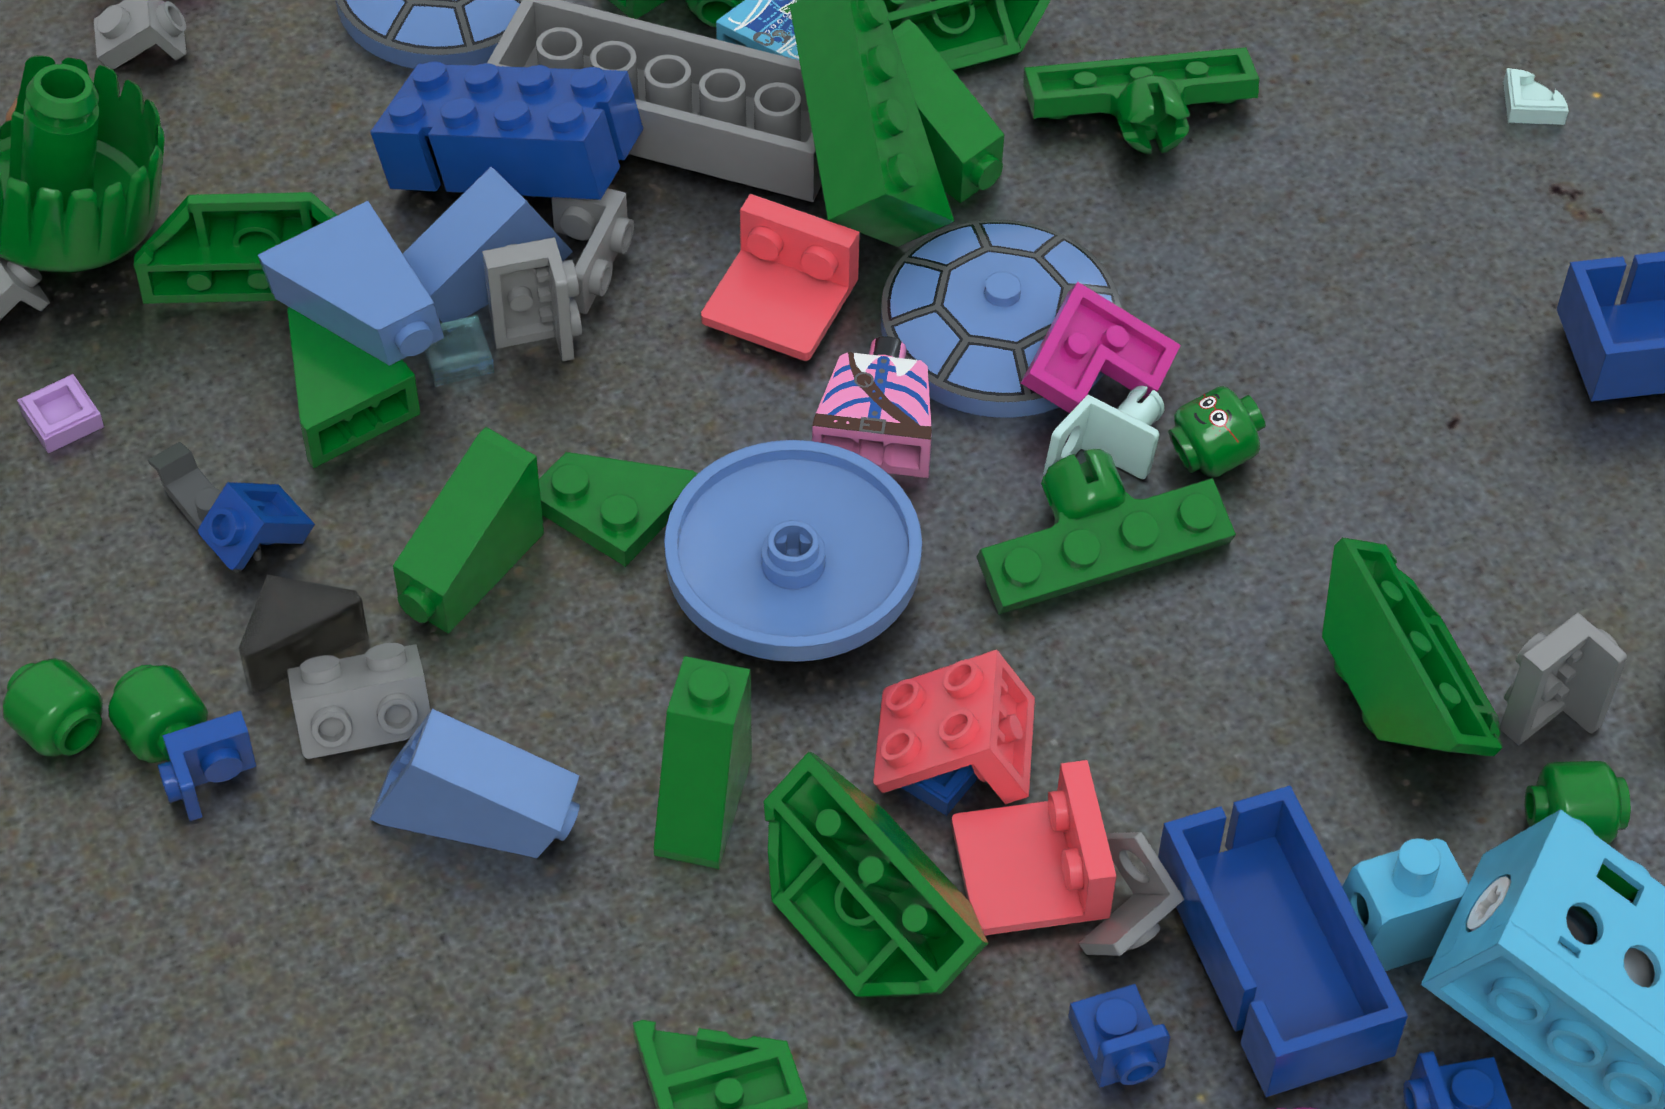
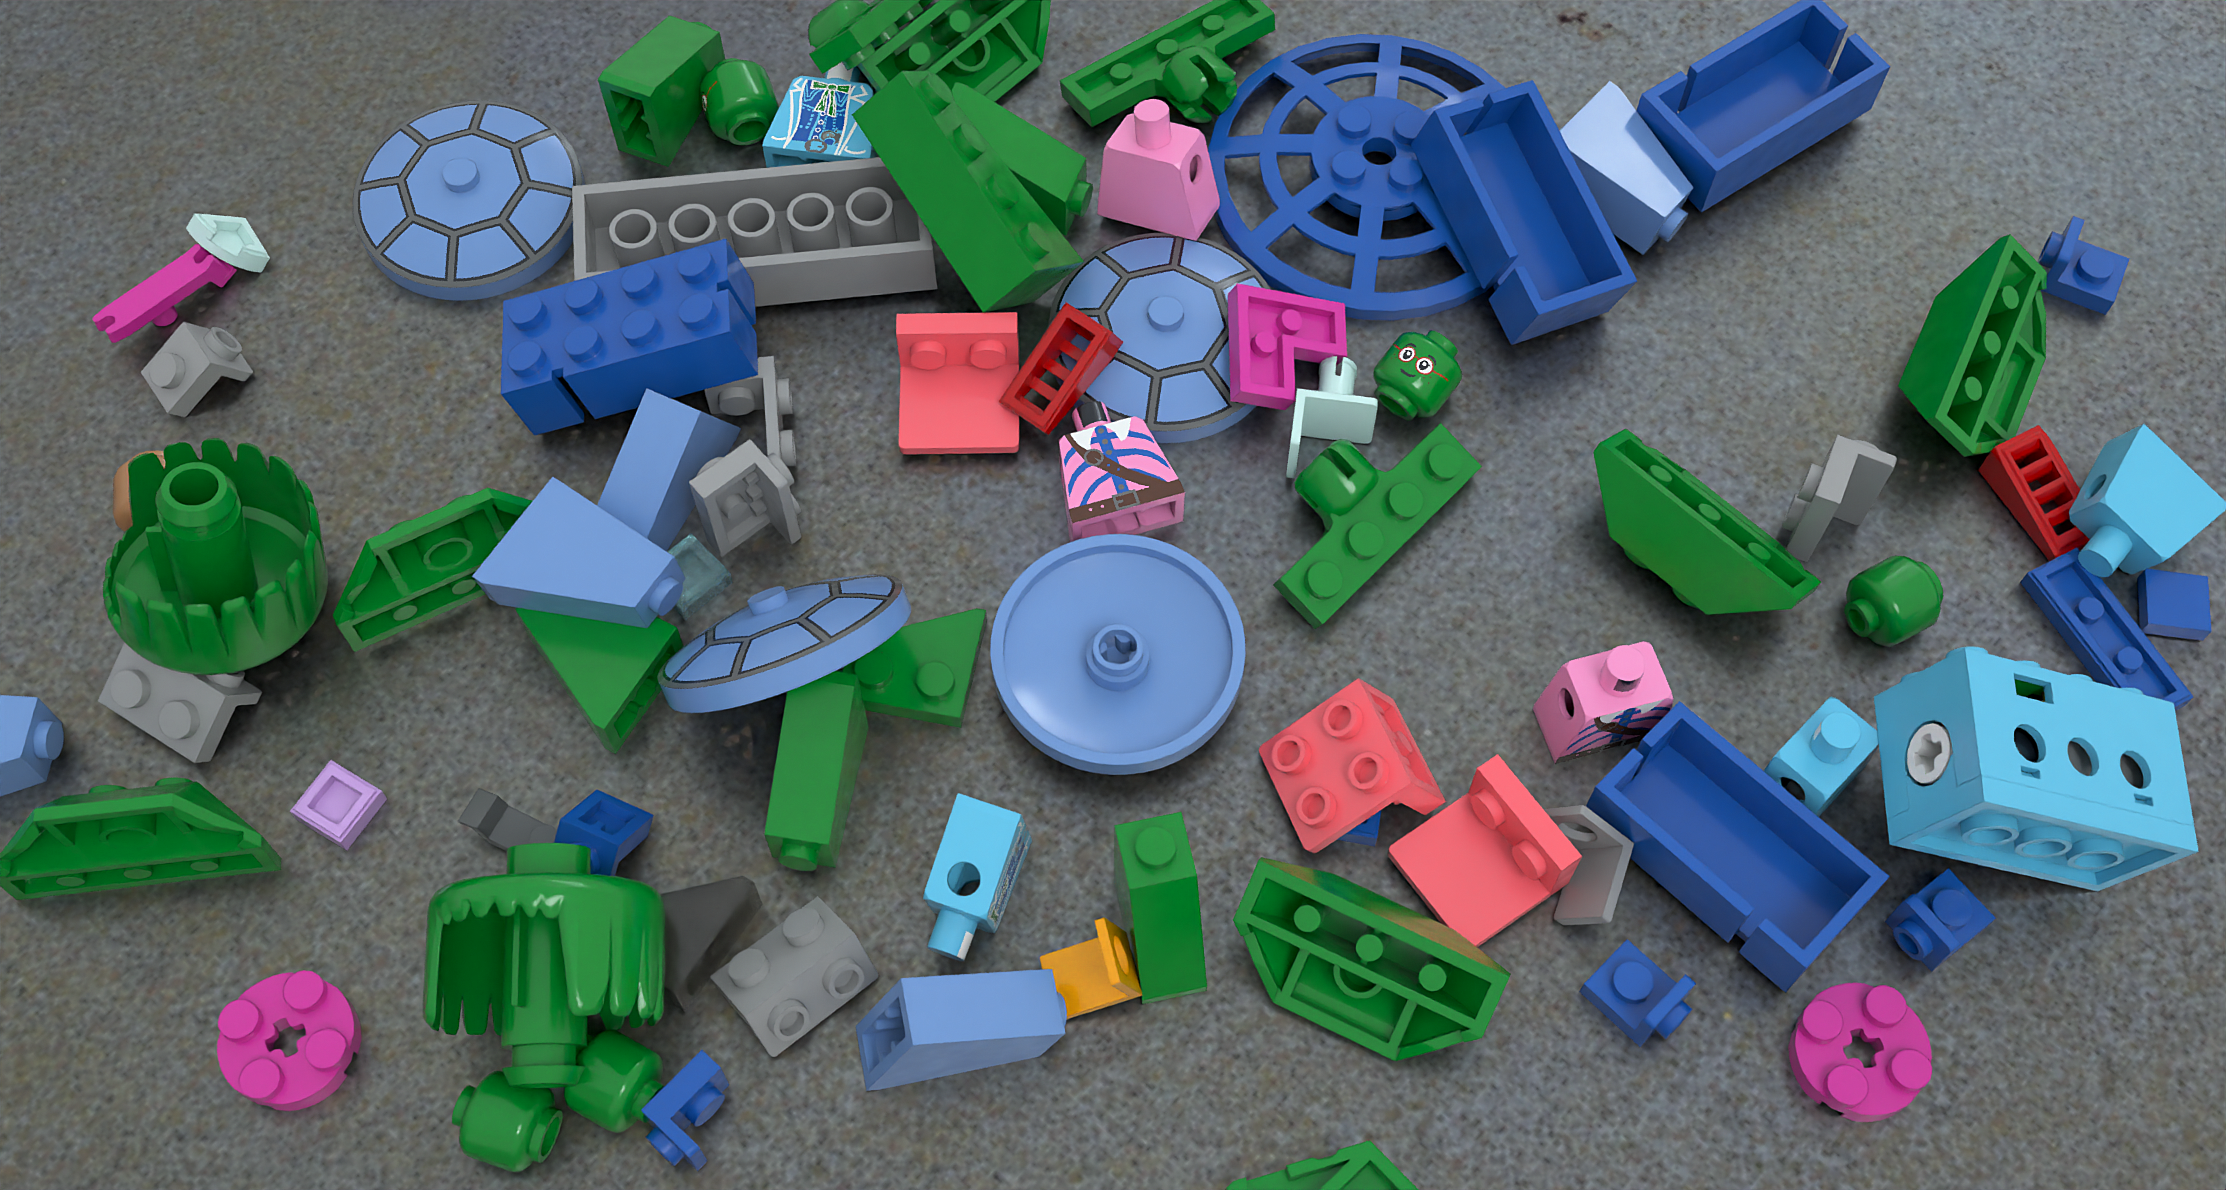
camera: 25 degrees left, 10 degrees up
none -> green piece [423,843,665,1089]
none -> medium blue dish [657,574,911,713]
none -> medium azure torso [923,793,1032,961]
none -> red slope [999,302,1123,435]
none -> light orange bracket [1040,917,1143,1020]
none -> bright pink torso [1097,99,1220,241]
none -> blue dish [1208,34,1505,321]
none -> blue piece [1411,80,1637,345]
none -> bright pink torso [1533,641,1673,764]
none -> slope [1559,81,1693,255]

